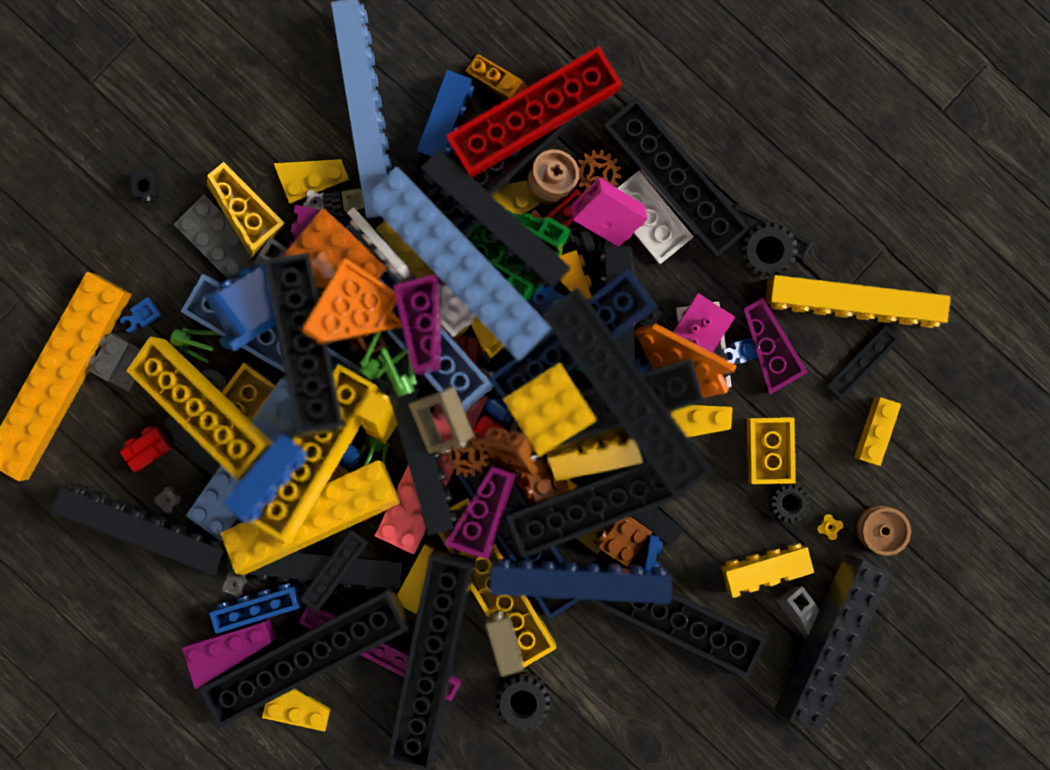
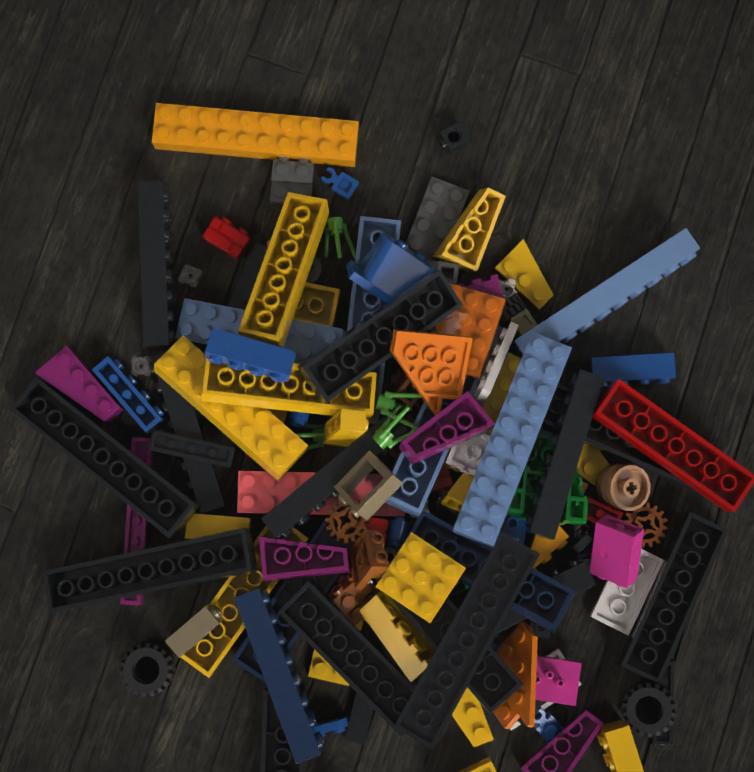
camera: 60 degrees right, 5 degrees down
yellow wing [262,688,330,732] -> none
light orange slope [466,54,528,101] -> none
dark orange plate [593,517,652,566] -> none

